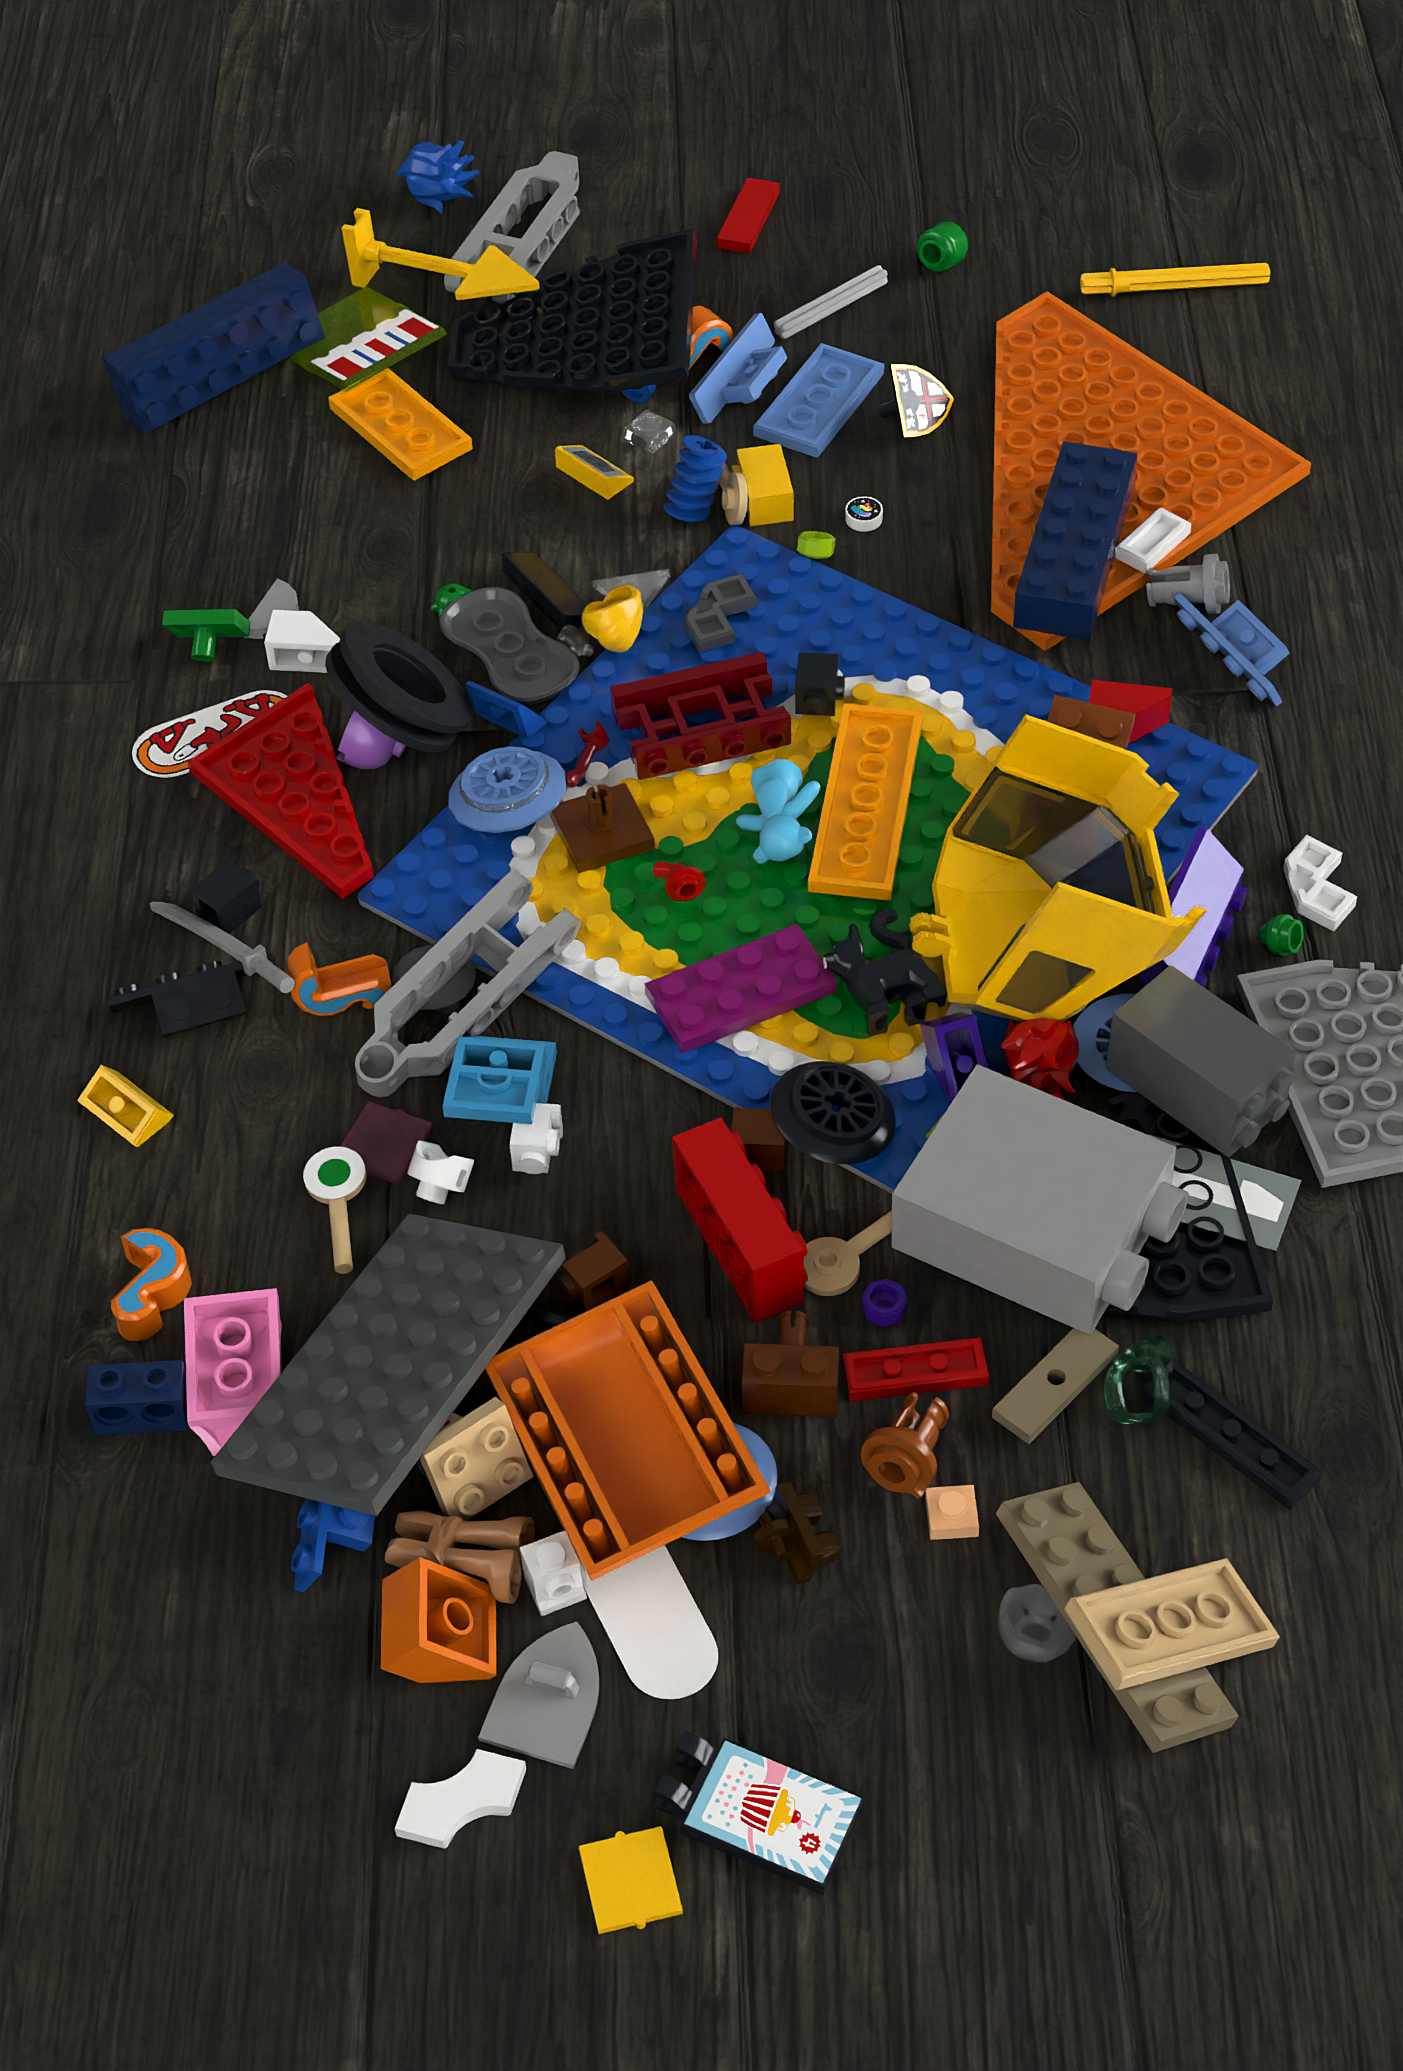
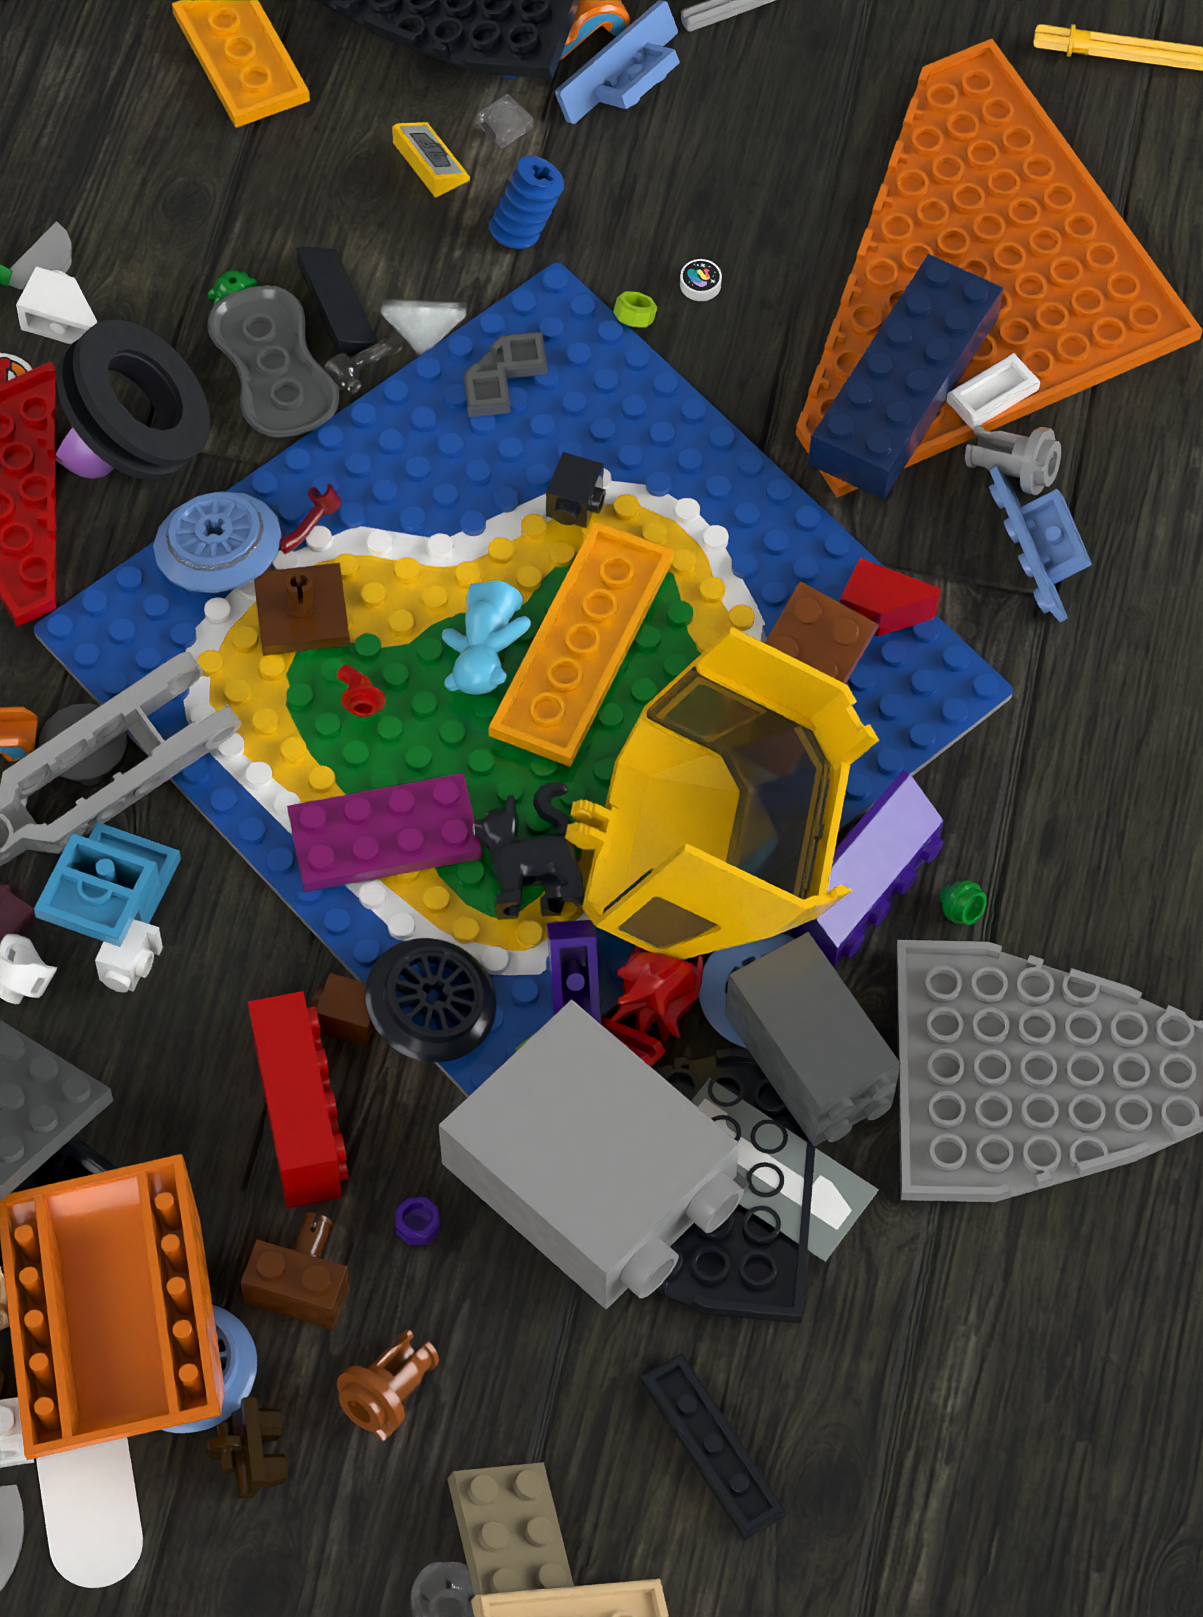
camera: 10 degrees right, 10 degrees up
blue slope [466,681,547,739] -> none
reddish brown brick [556,1231,630,1312] -> none
yellow hair [581,584,643,653] -> none
dark red fence [610,652,791,780] -> none
tan piece [718,463,747,525] -> none
yellow brick [731,444,794,526] -> none
medium blue tile [753,343,884,458] -> none
tan piece [804,1210,892,1296] -> none
red tile [842,1337,989,1402] -> none
shield [879,364,954,438] -> none
light nougat plate [925,1485,979,1540] -> none
dark tan tile [992,1328,1119,1444] -> none
clear green piece [1104,1336,1175,1424] -> none
white tile [1283,835,1357,931] -> none

